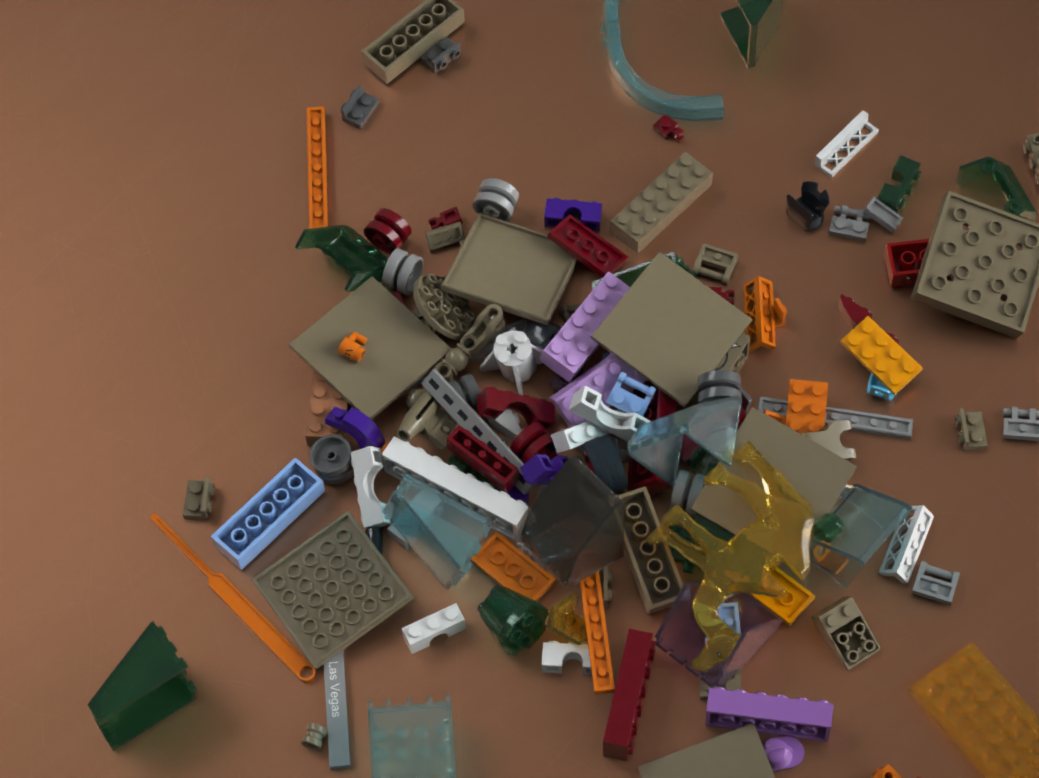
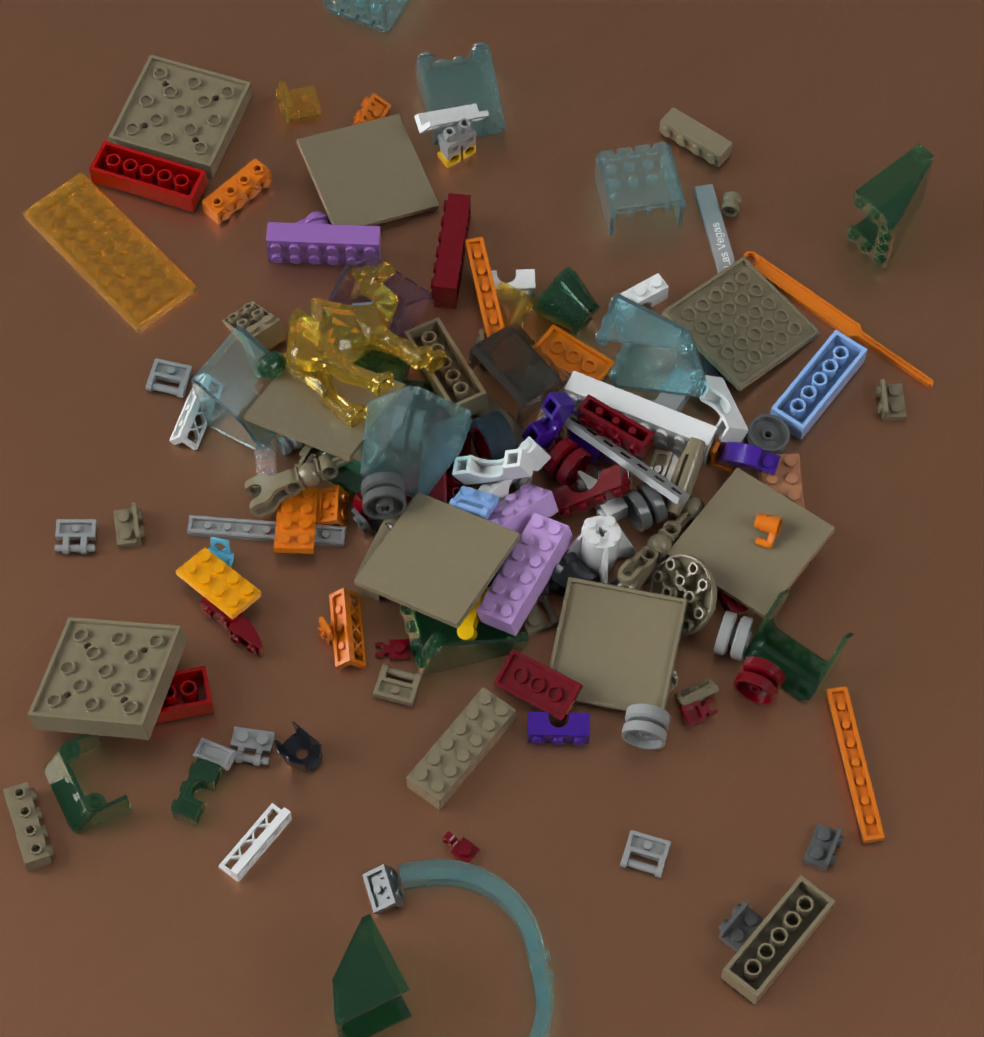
camera: 170 degrees right, 0 degrees up
none -> bracket [362,864,405,914]
none -> light grey plate [620,830,671,878]

